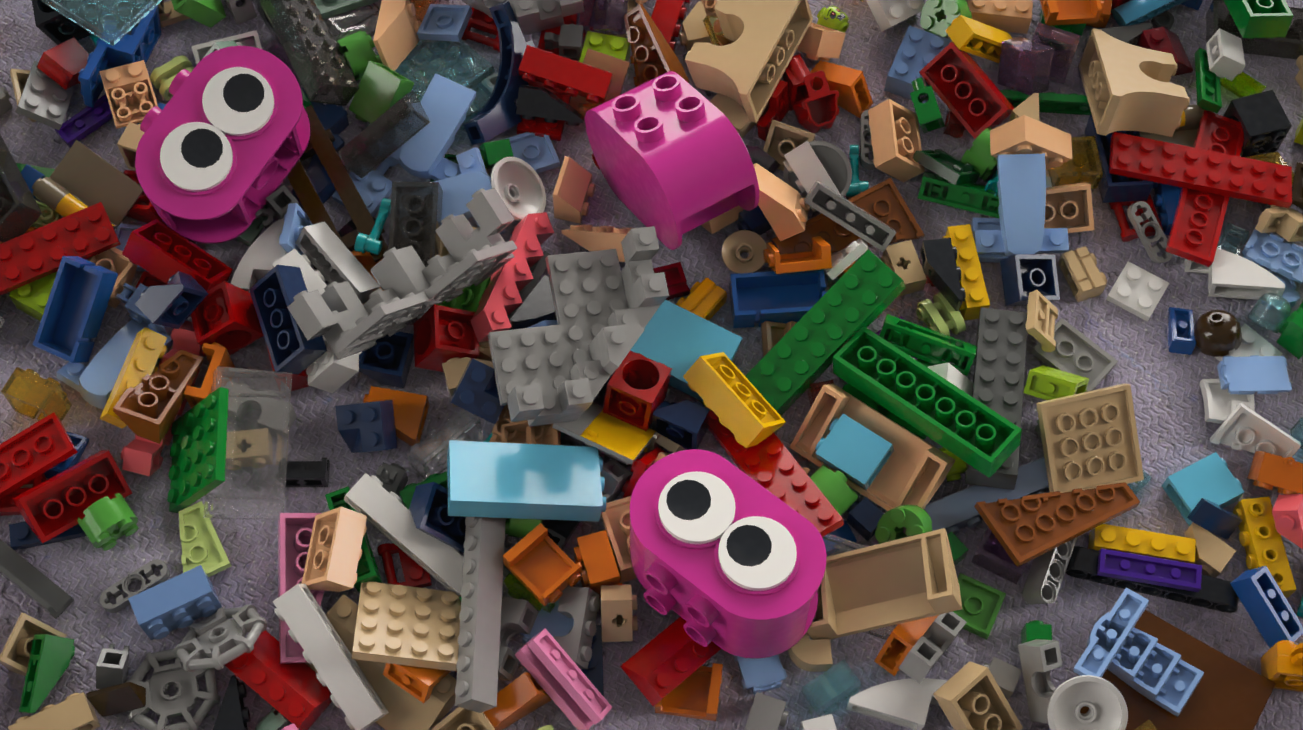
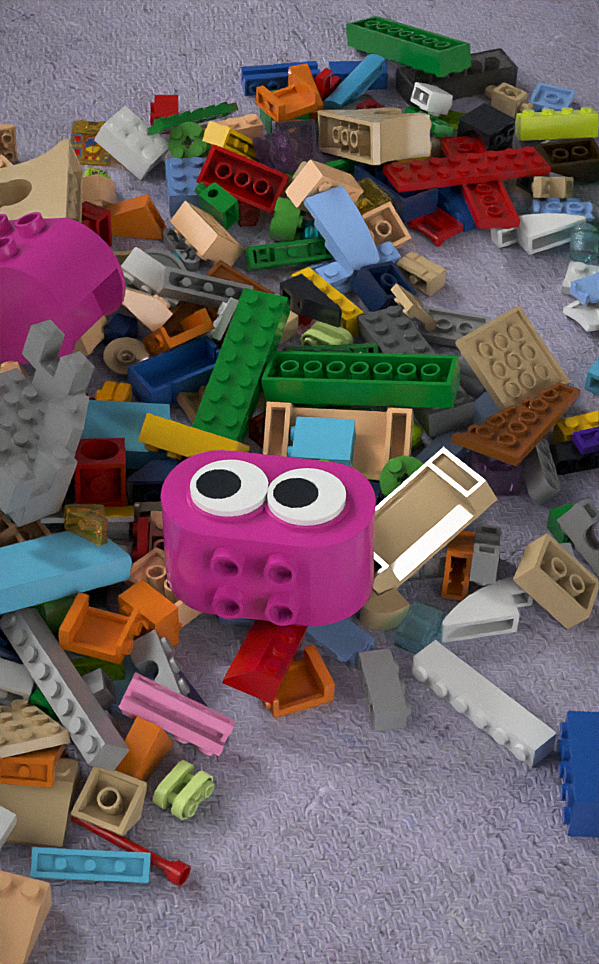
camera: 30 degrees left, 20 degrees down
tan brick [601,585,638,642] -> none
red piece [793,70,840,134] -> none
dark green container [913,149,980,185] -> none
bright green tile [953,573,1006,640] -> none
lime panel [1023,365,1089,400] -> none
white plate [1106,261,1169,322] -> none
light grey beam [1127,201,1173,264] -> none
blue slope [1168,307,1196,355] -> none
dark brown cylinder [1193,310,1242,357] -> none
none -> clear yellow slope [64,504,108,546]

